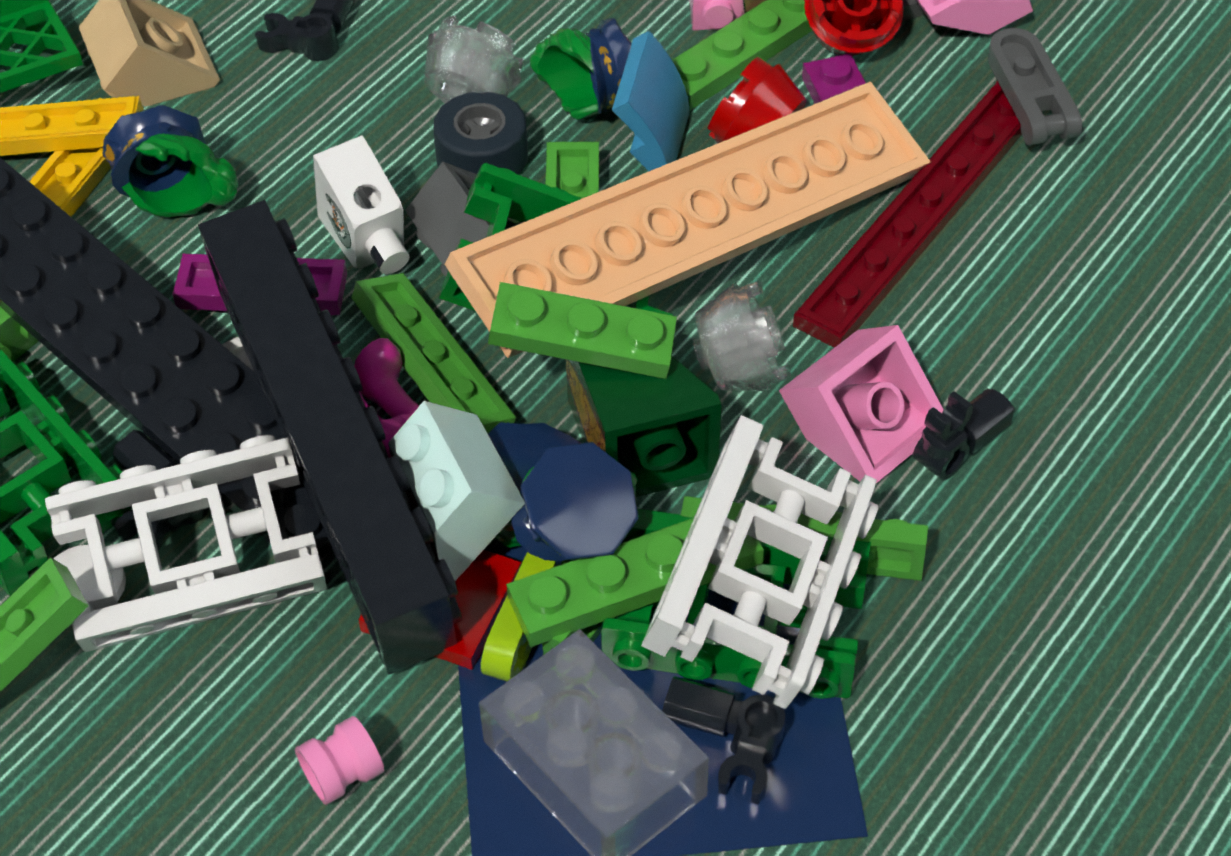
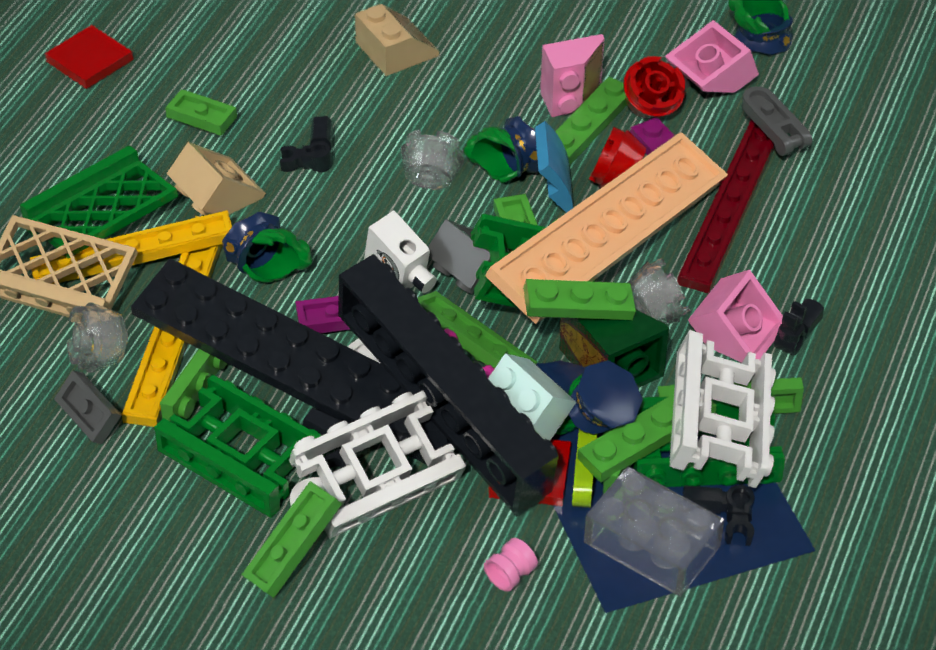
camera: 15 degrees left, 5 degrees down
black wheel [434,91,528,175] -> none

